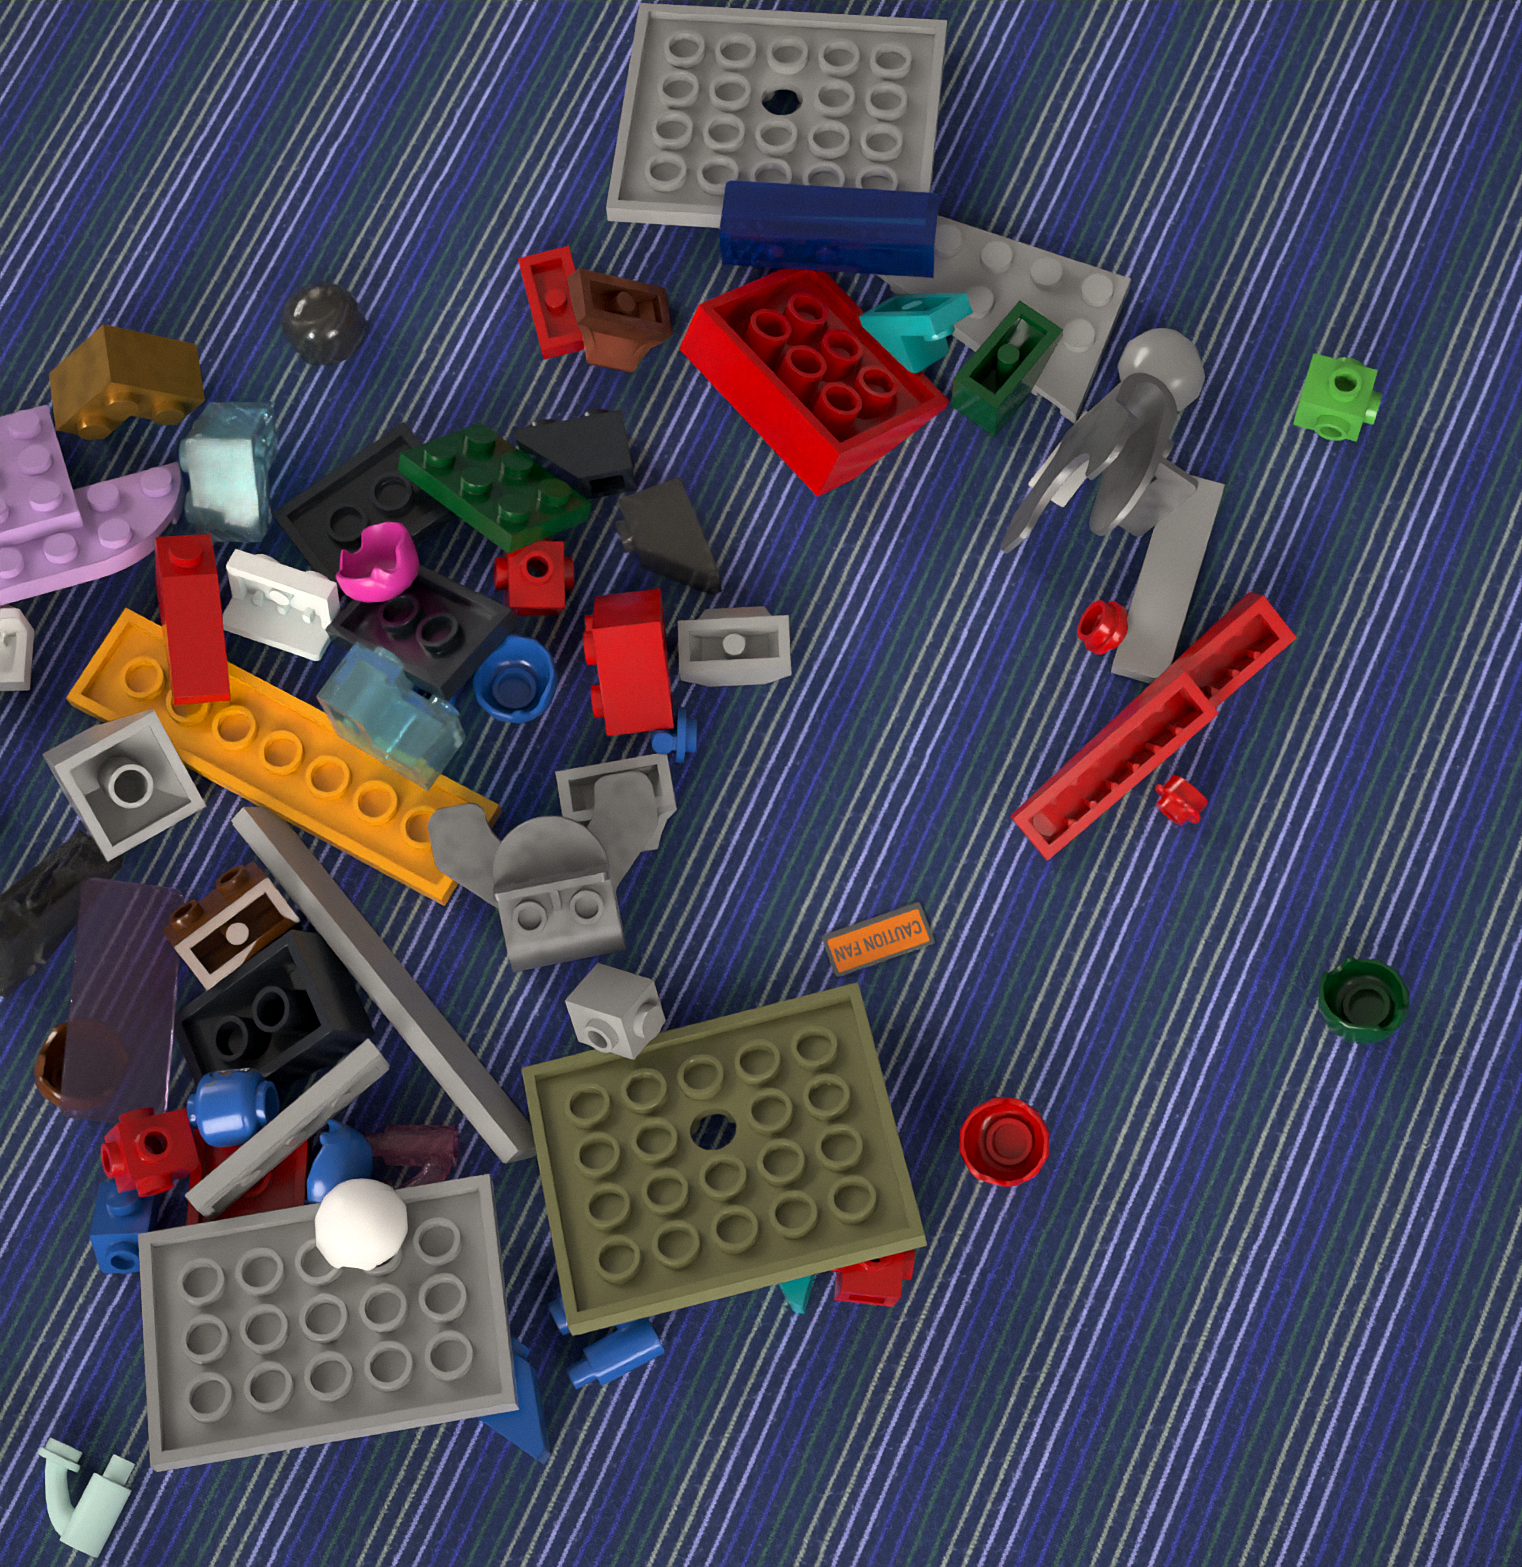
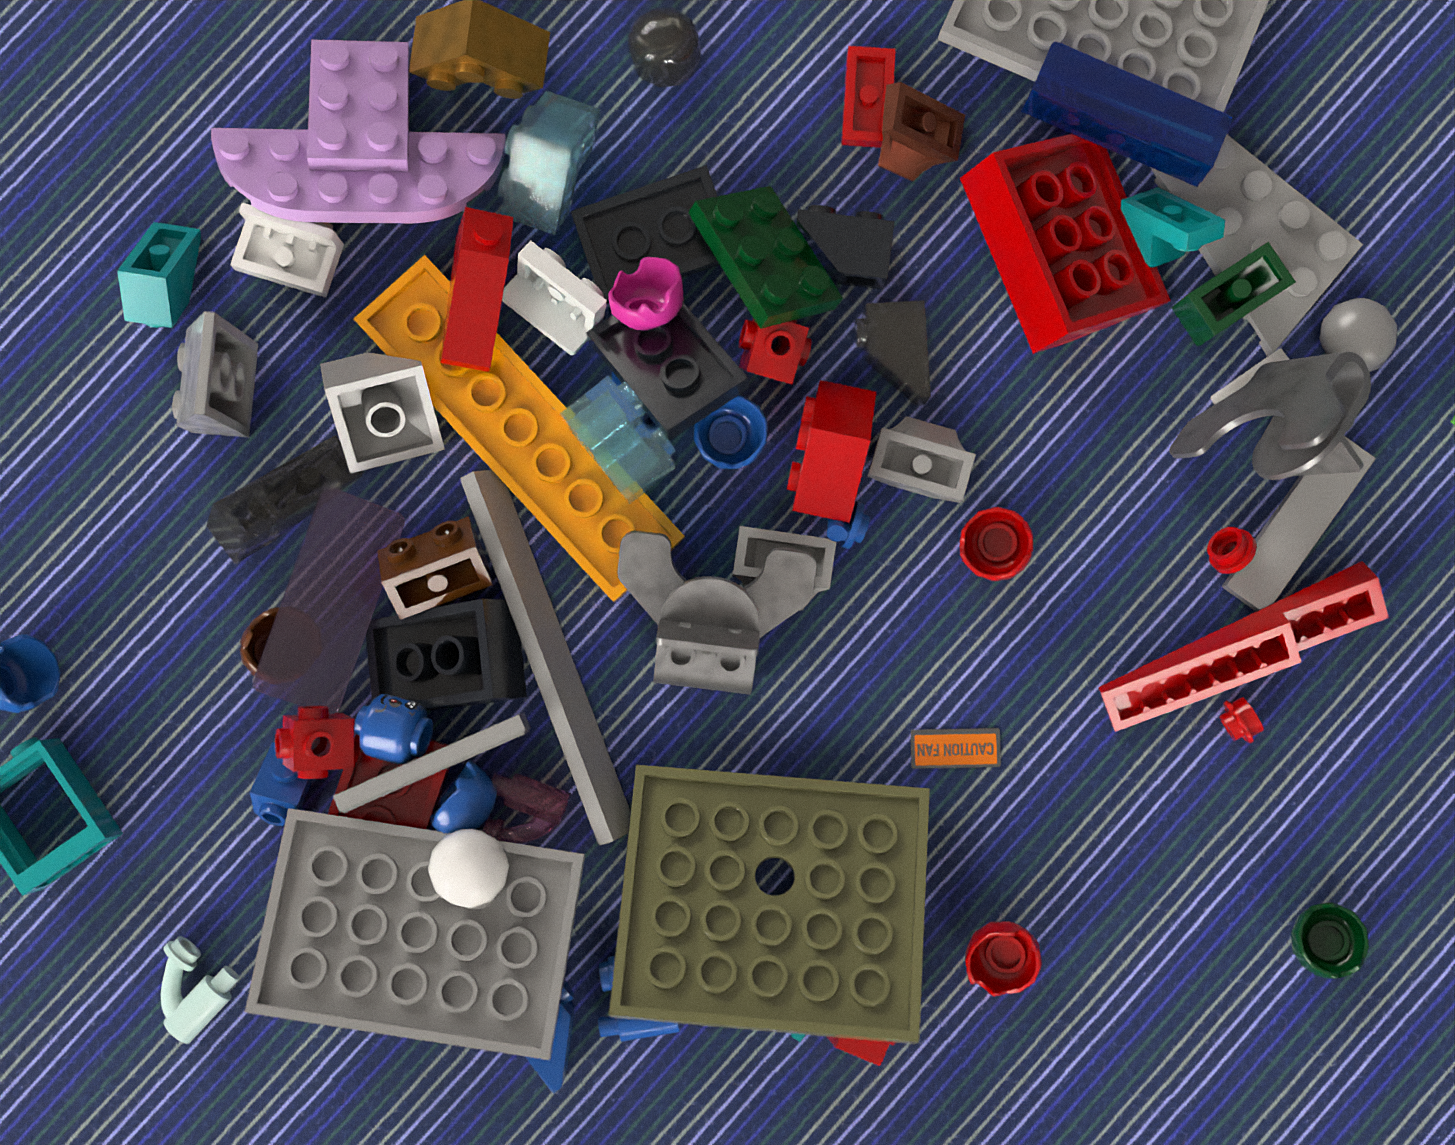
camera: 10 degrees right, 15 degrees up
light grey brick [565,963,666,1060] -> none
none -> red hair [960,506,1033,582]

